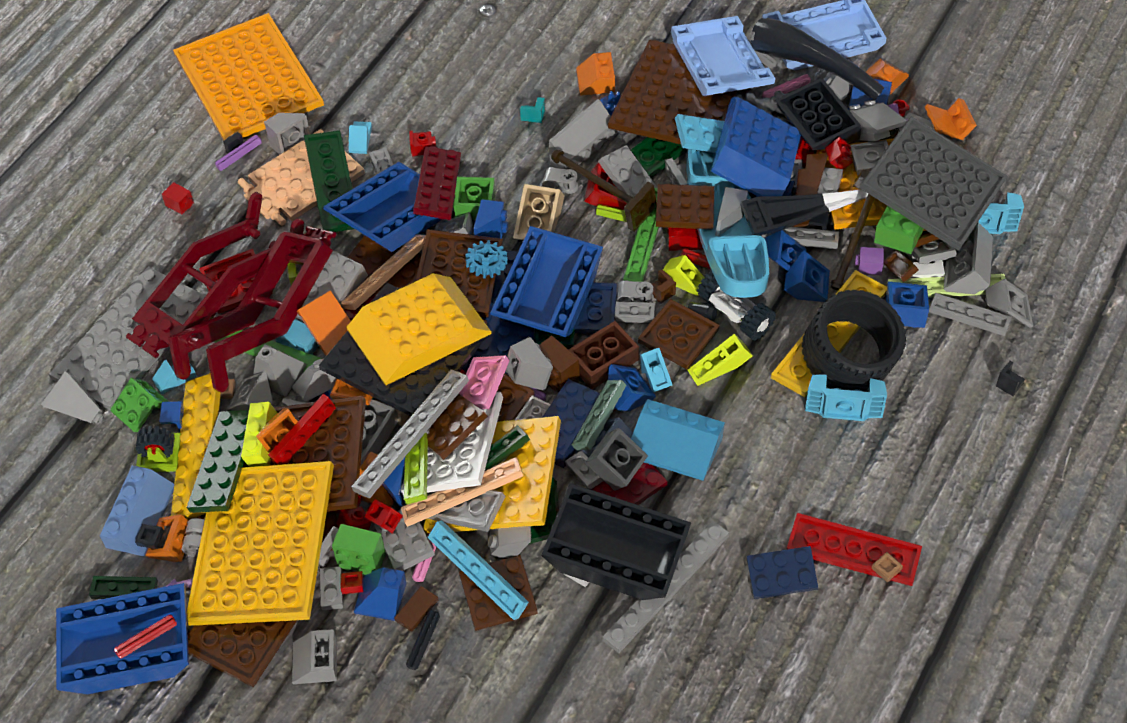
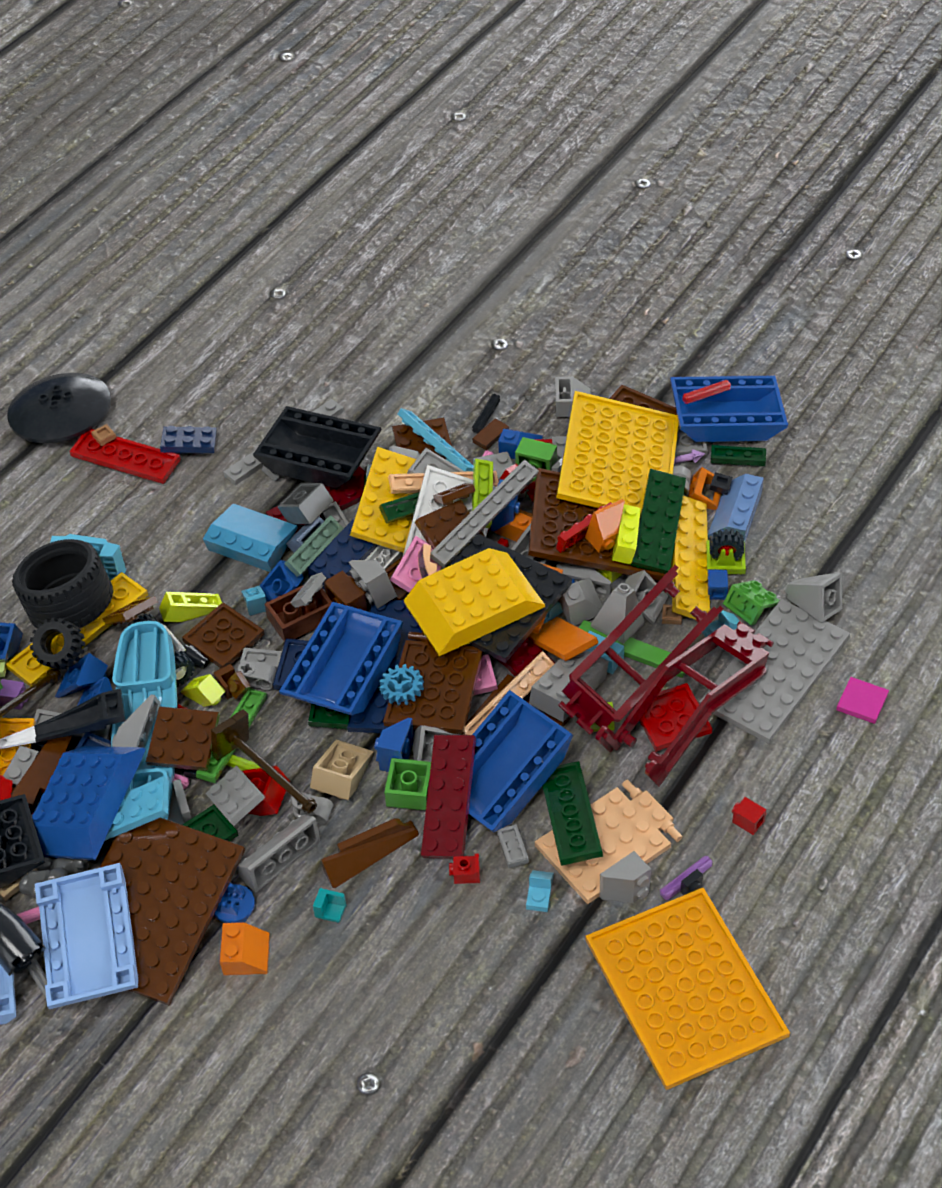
camera: 175 degrees left, 5 degrees down
none -> black dish [7,373,111,443]
none -> black tyre [30,618,85,670]
none -> reddish brown plate [102,596,158,626]
none -> reddish brown plate [226,671,251,699]
none -> light grey plate [290,572,326,608]
none -> reddish brown wedge [321,818,419,888]
none -> light nougat slope [418,544,437,578]
none -> reddish brown plate [433,483,475,506]
none -> dark pink tile [836,677,889,724]

